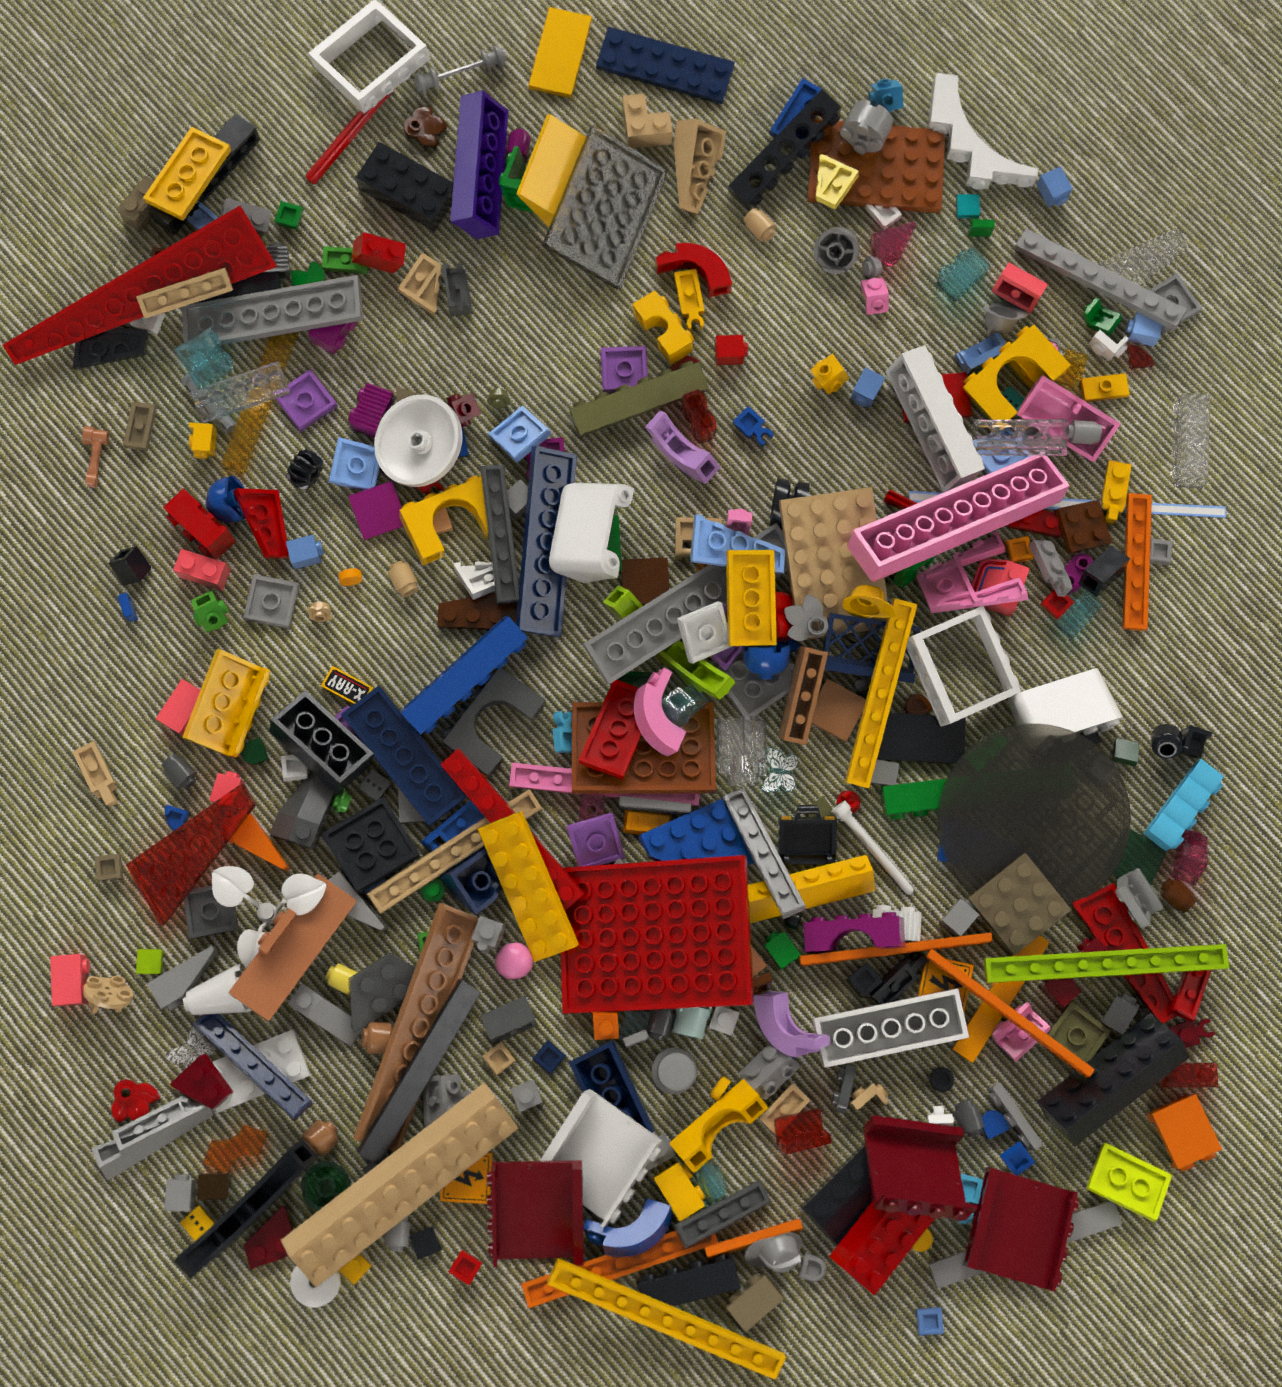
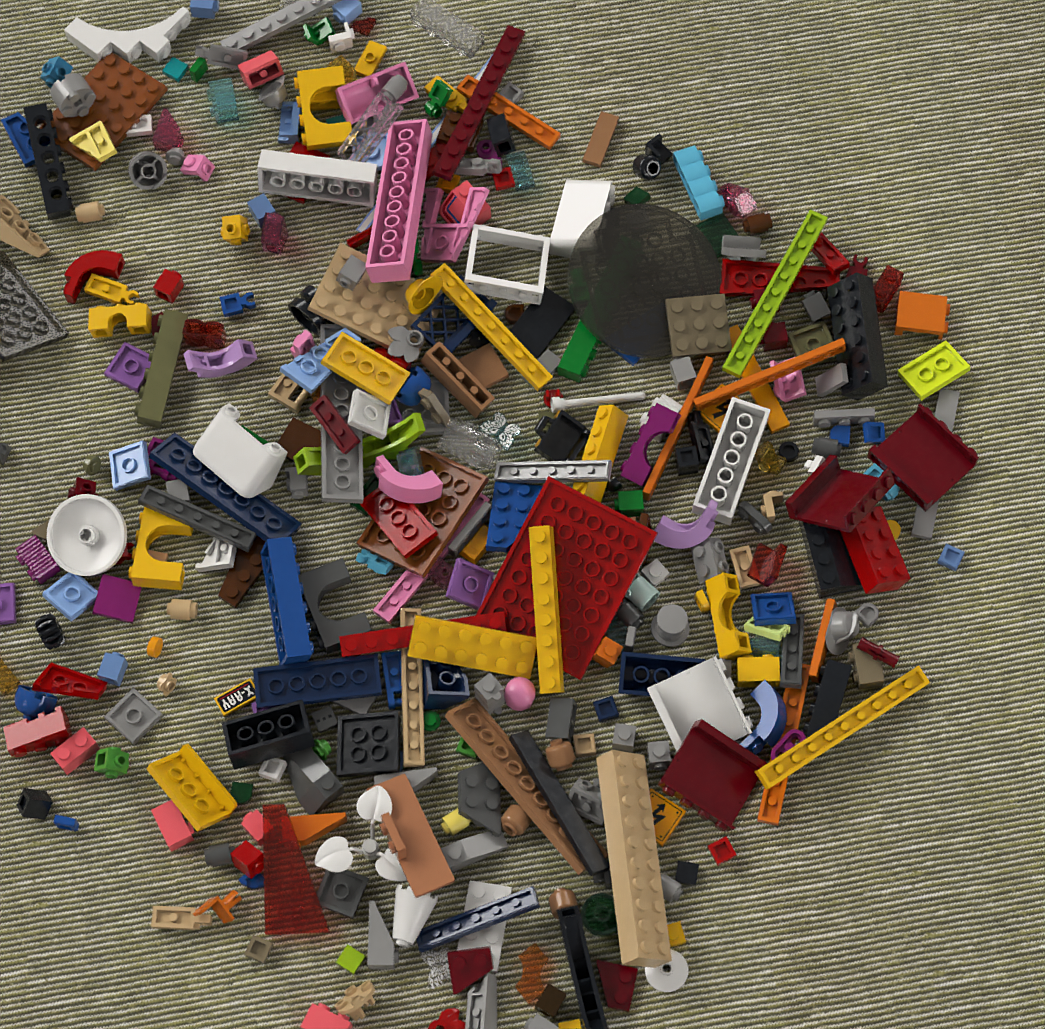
camera: 50 degrees left, 10 degrees down
none -> orange bracket [192,890,242,924]
none -> light grey plate [195,44,248,70]
none -> red brick [230,840,267,879]
none -> clear pink slope [261,212,288,255]
none -> light grey brick [285,467,309,499]
none -> dark red plate [309,395,361,455]
none -> light grey brick [336,254,366,291]
none -> dark tan plate [418,388,453,427]
none -> green plate [424,80,453,118]
none -> dark red plate [433,25,525,182]
none -> yellow brick [529,525,565,694]
none -> medium nougat head [545,738,576,771]
none -> medium nougat tile [583,111,619,168]
none -> light grey brick [647,740,671,771]
none -> yellowish green tile [744,617,791,642]
none -> blue plate [750,592,796,626]
none -> clear yellow bracket [755,440,787,475]
none -> magenta plate [771,729,806,760]
none -> light grey tile [815,363,849,397]
none -> dark red pin [856,637,900,668]

